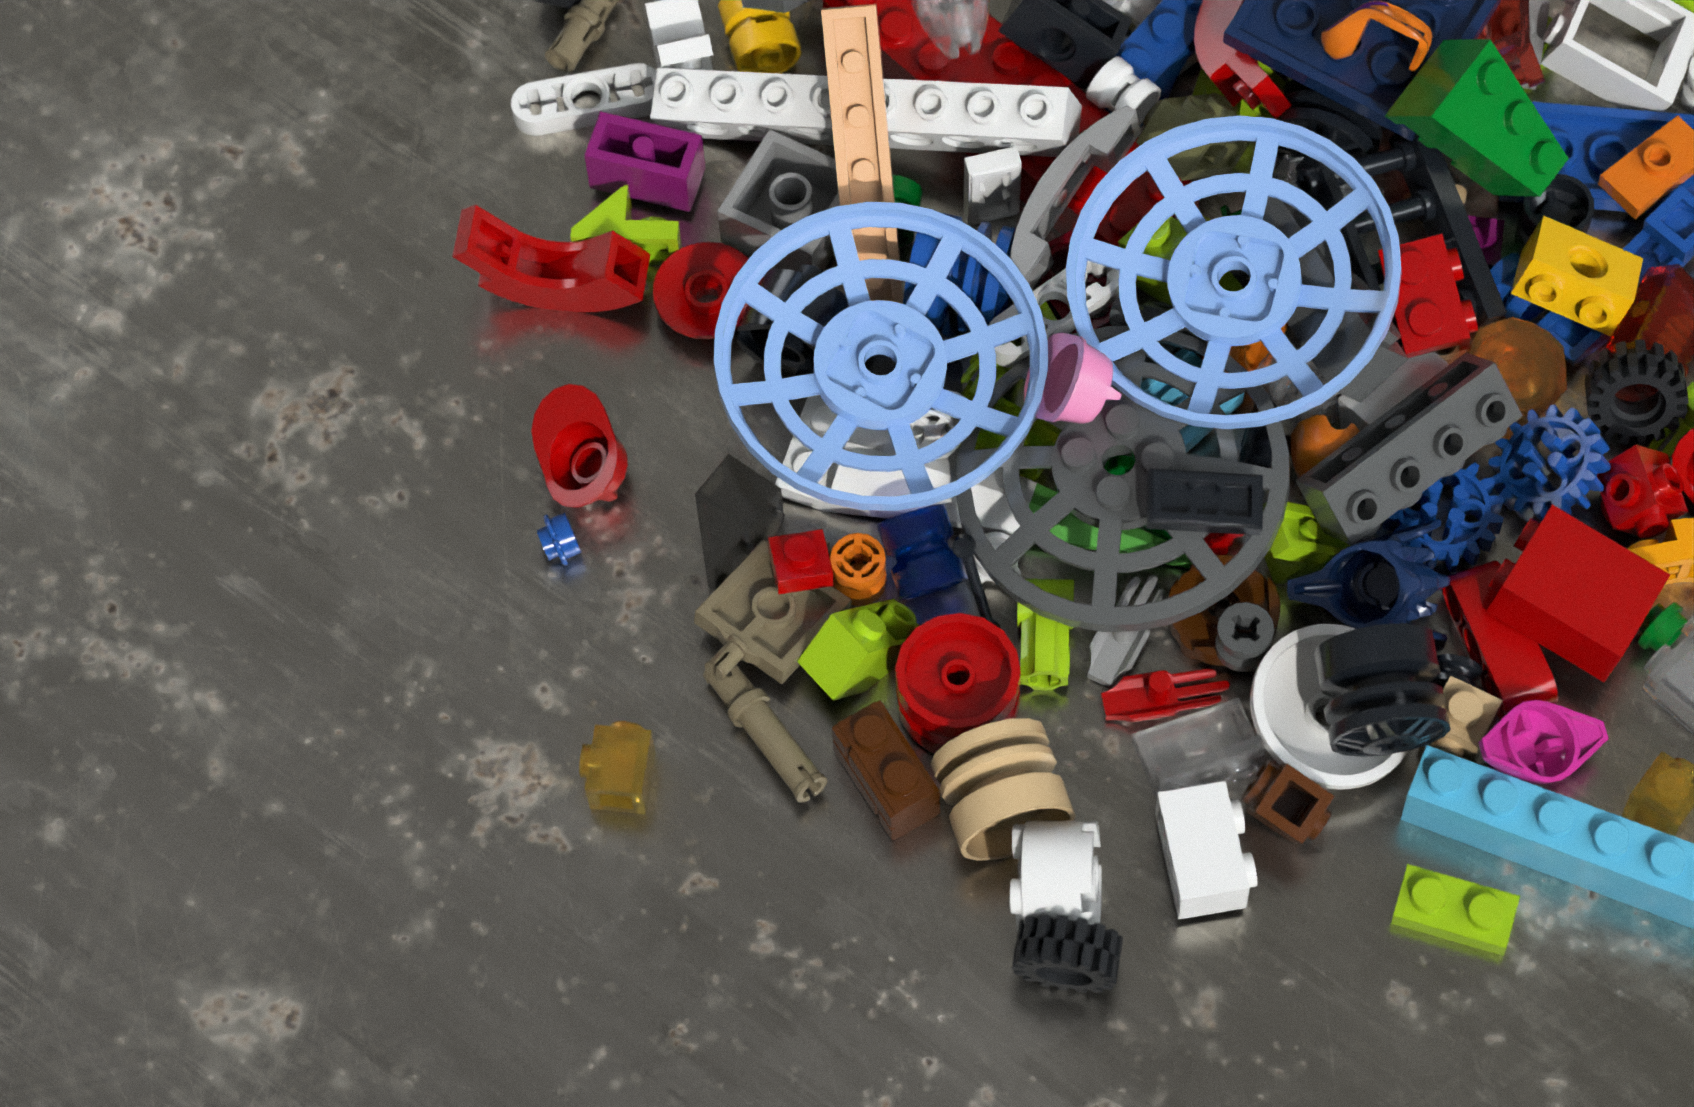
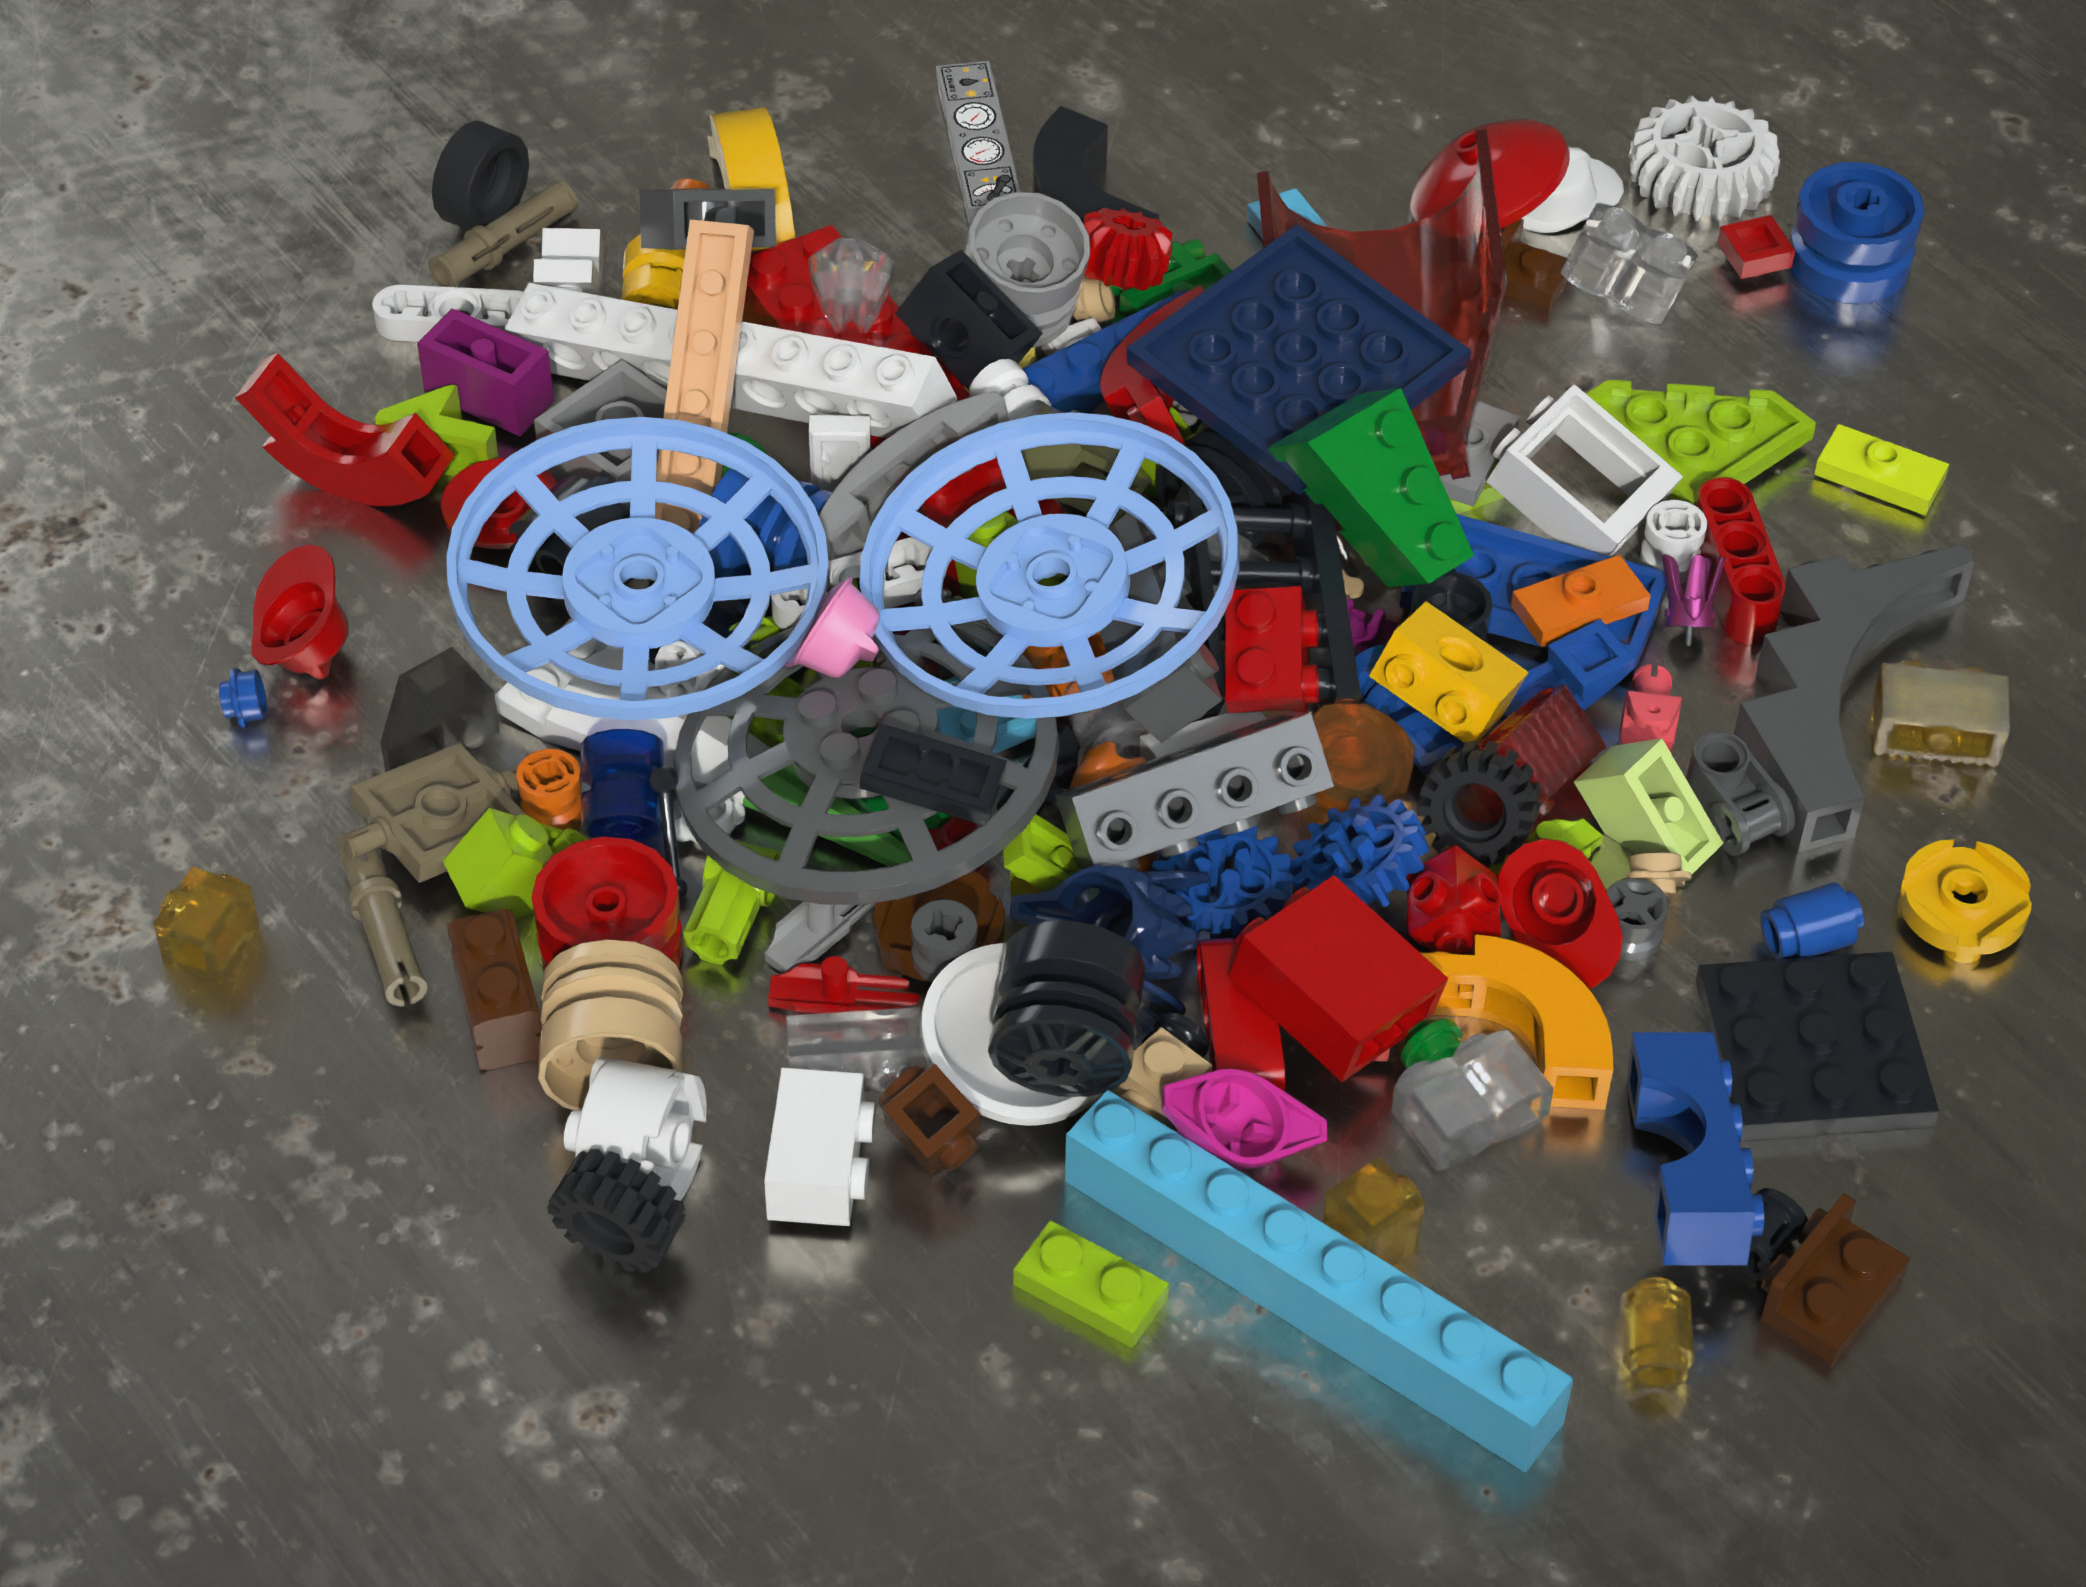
camera: 10 degrees right, 15 degrees down
red plate [768,529,833,595] -> none
orange piece [1321,1,1433,72] -> none

